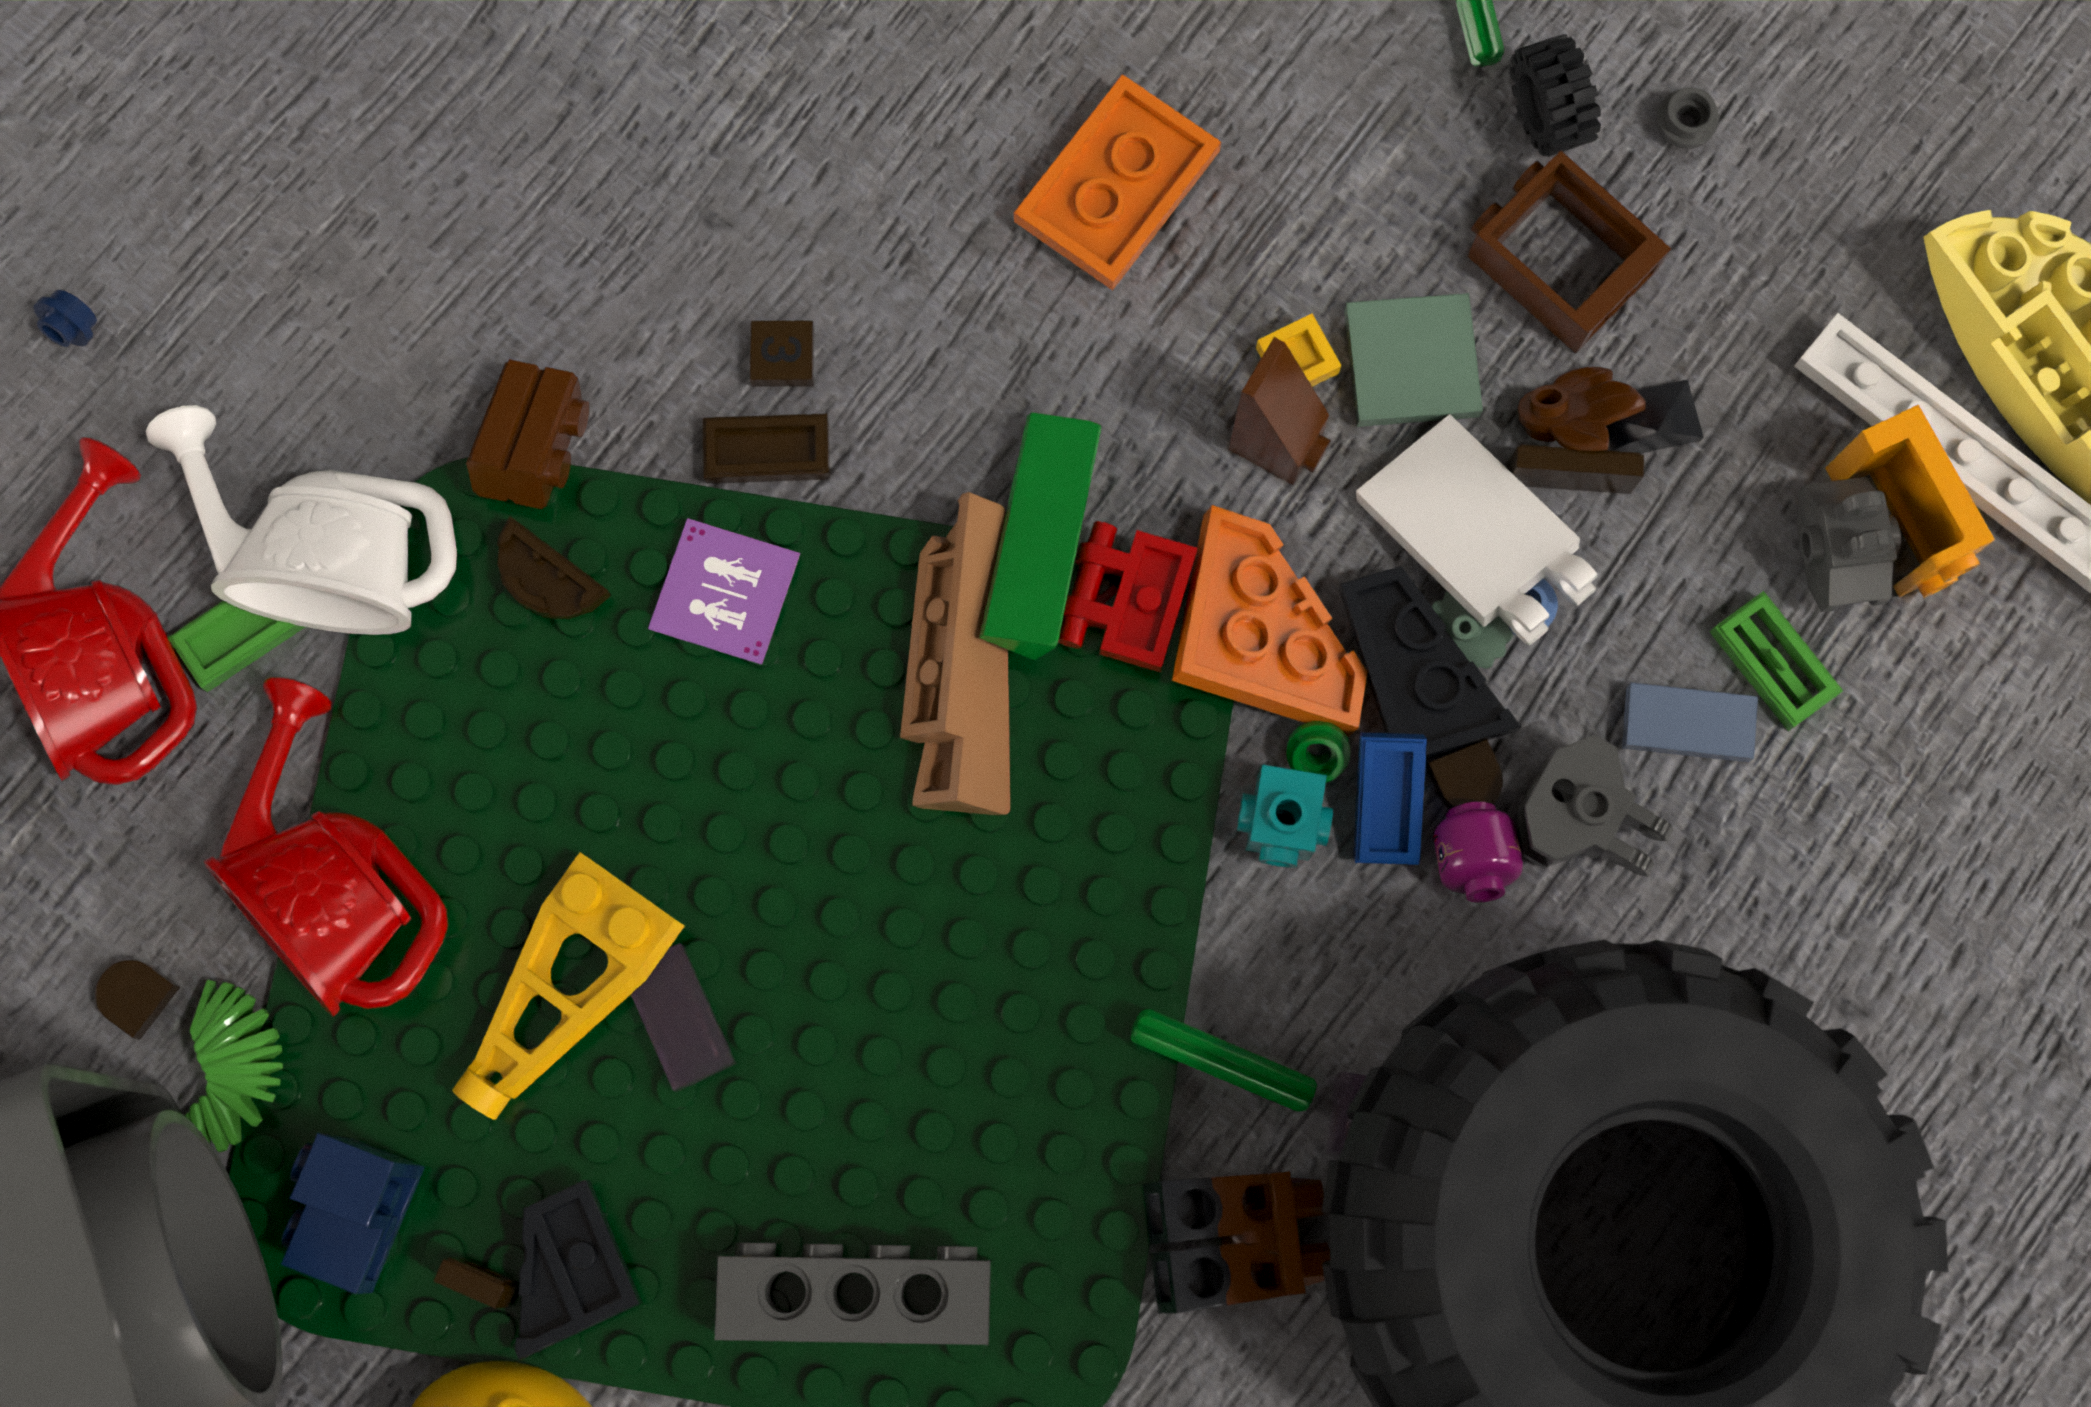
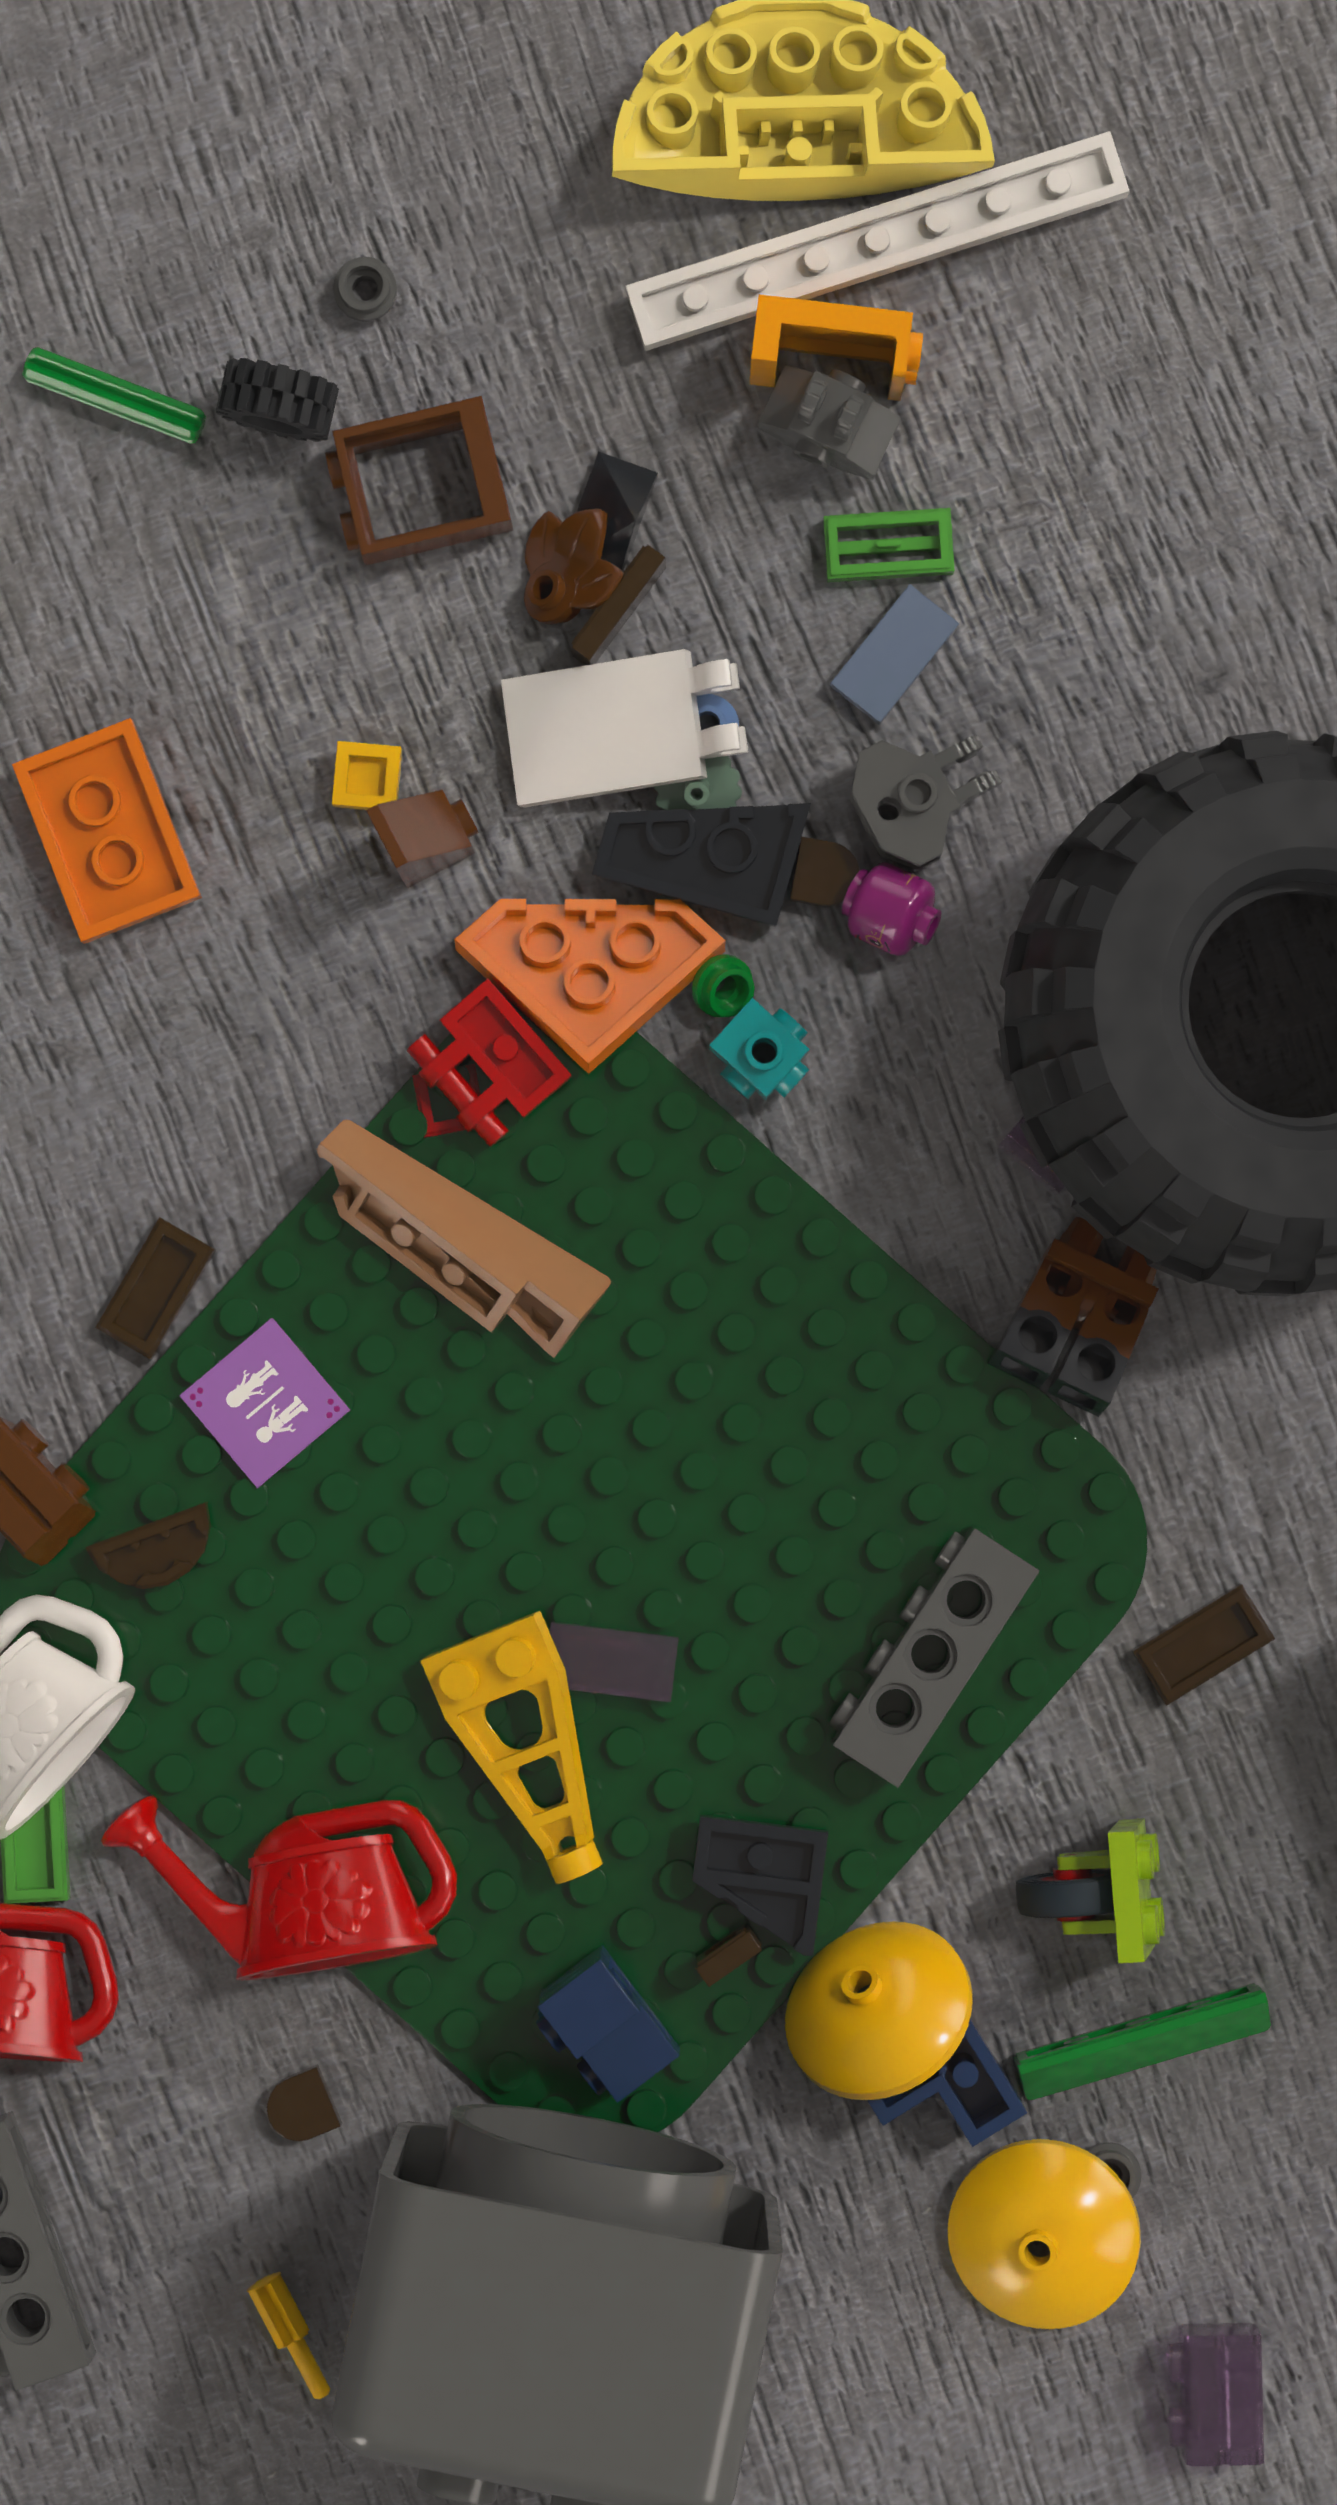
camera: 50 degrees left, 10 degrees up
bright green hair [185,980,283,1153] -> none
dark brown tile [750,321,815,387] -> none
green slope [979,412,1102,660] -> none
green axle [1131,1009,1317,1112] -> none
sand green tile [1344,293,1483,427] -> none
blue tile [1353,732,1427,865] -> none

